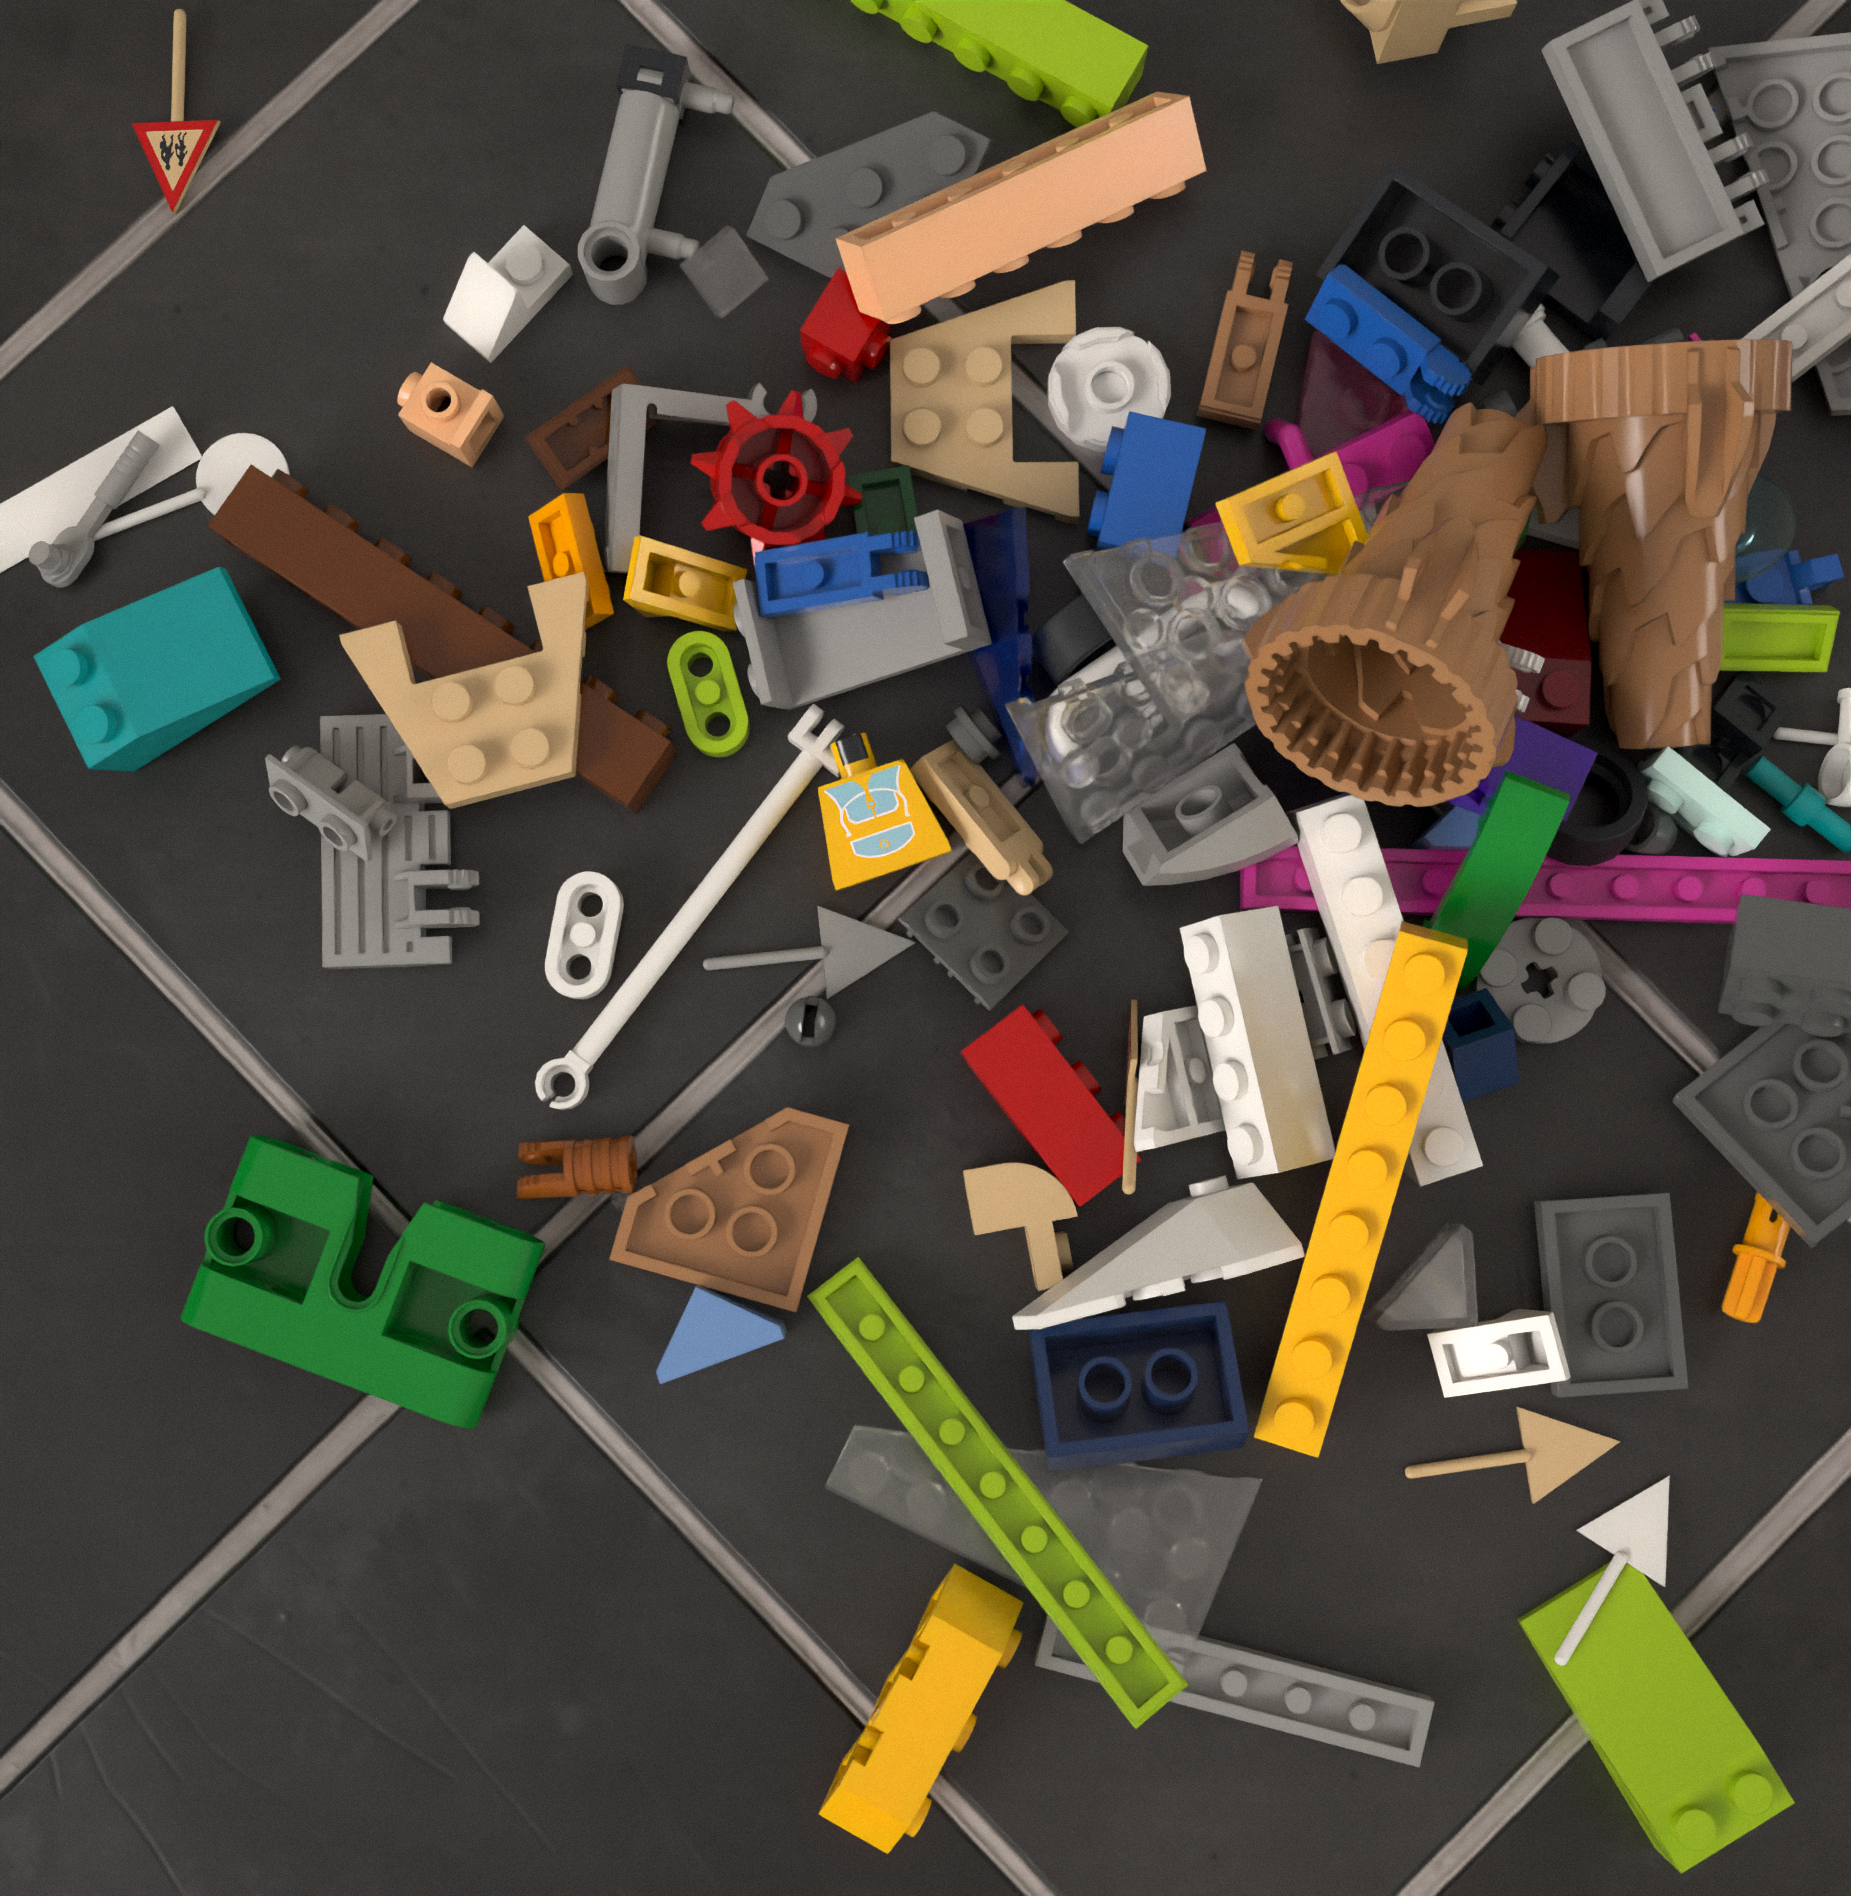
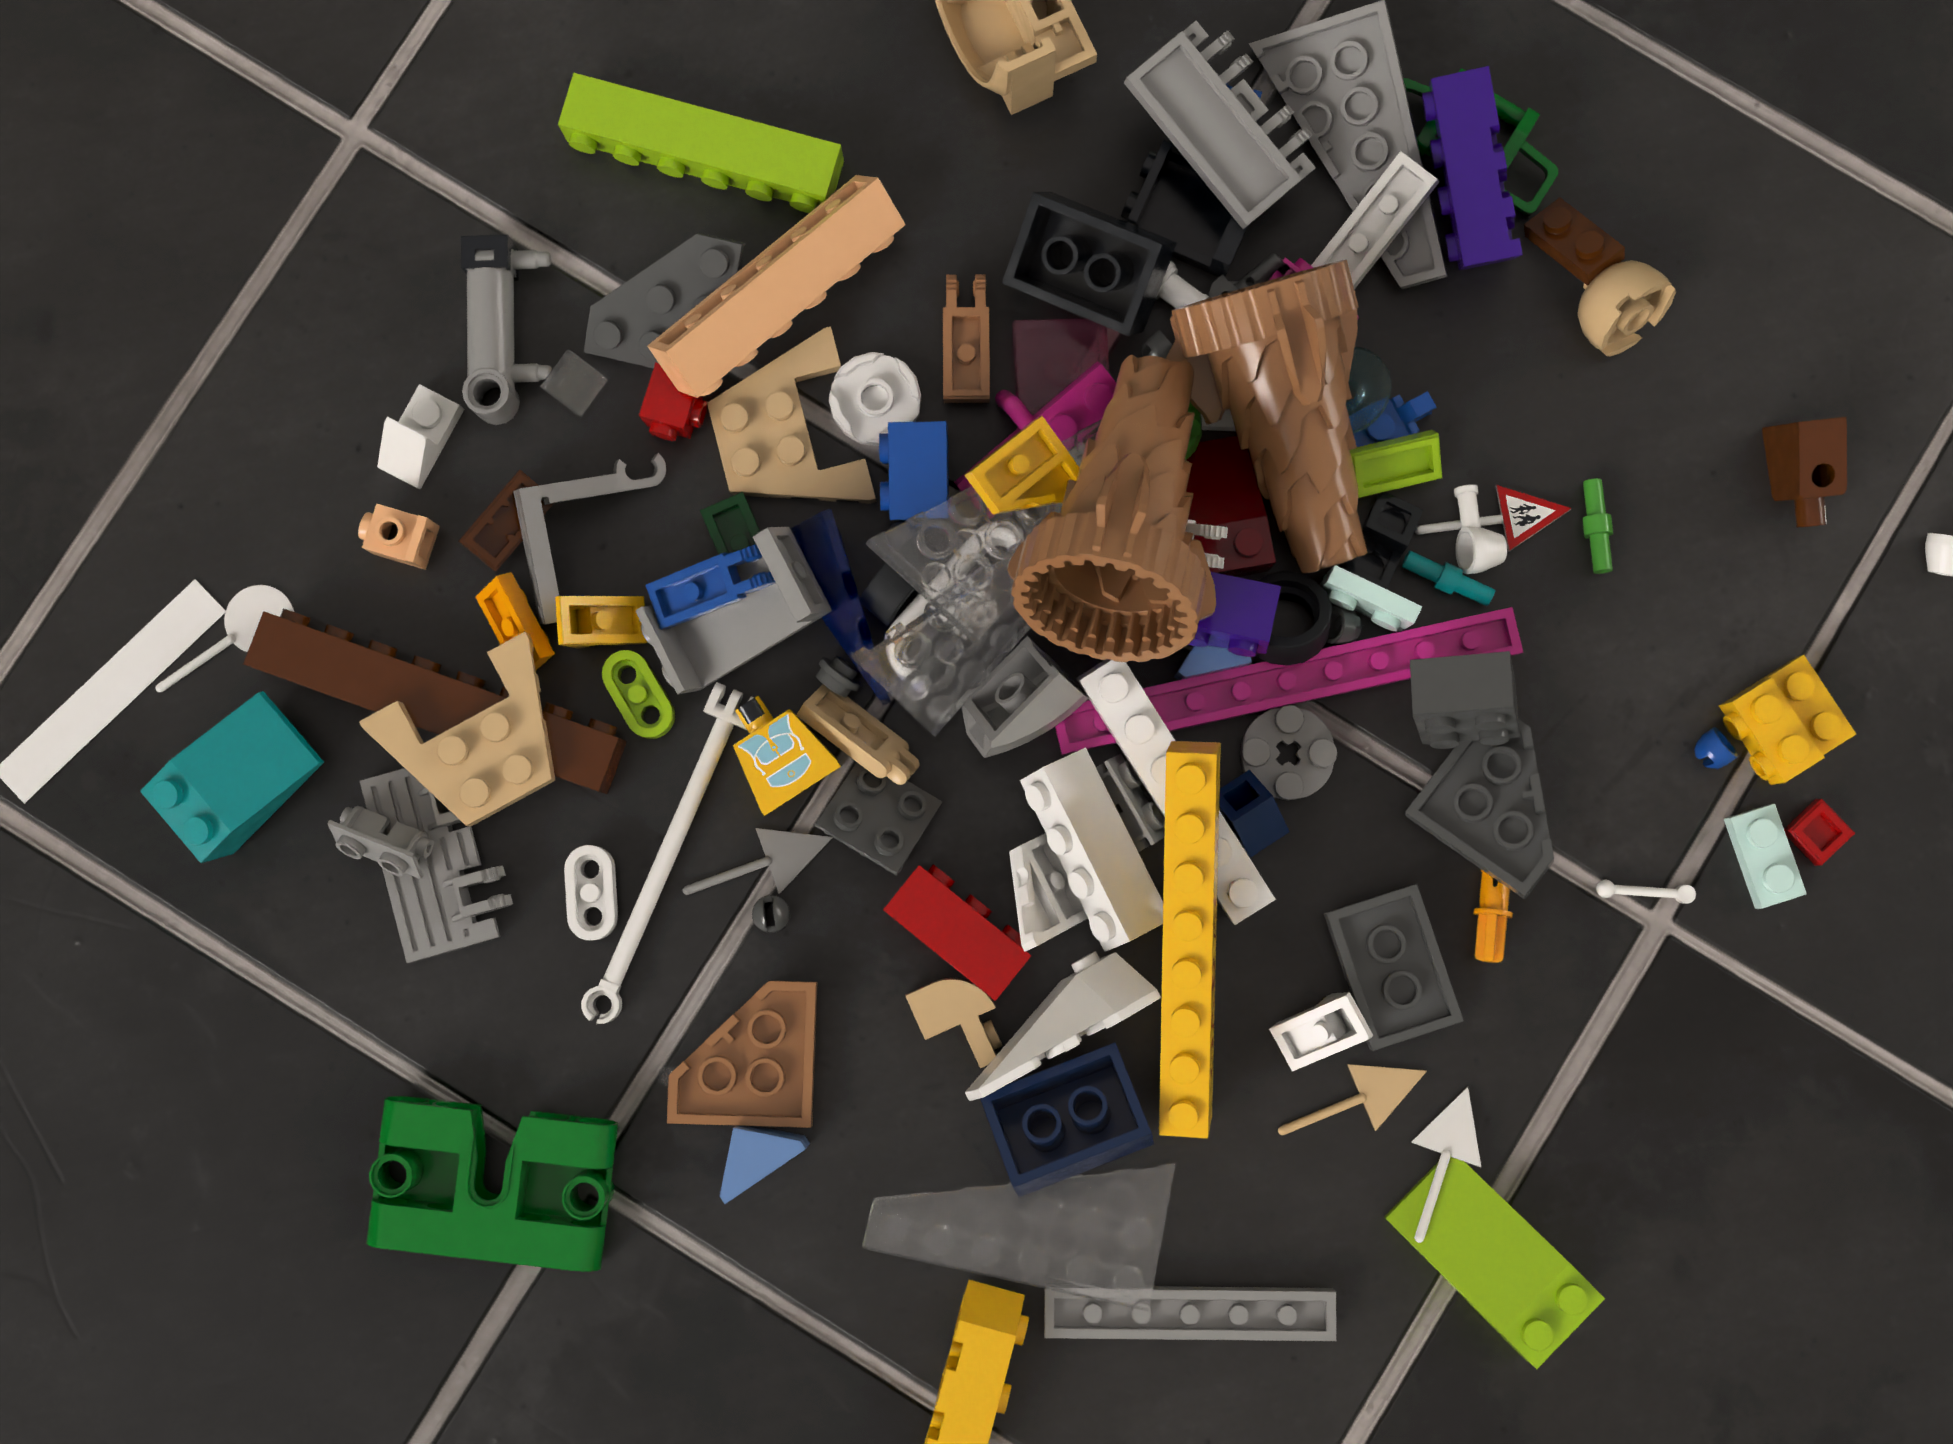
camera: 10 degrees left, 0 degrees up
light grey piece [29,430,160,588] -> none
piece [132,9,221,214] -> none
dark orange hinge [517,1135,638,1200] -> none
red brick [690,390,862,565] -> none
lime tile [807,1257,1189,1729] -> none
tan piece [1122,999,1139,1194] -> none
blue hinge [1305,264,1472,424] -> none
clear slope [1363,1222,1479,1331] -> none
green slope [1421,770,1570,995] -> none

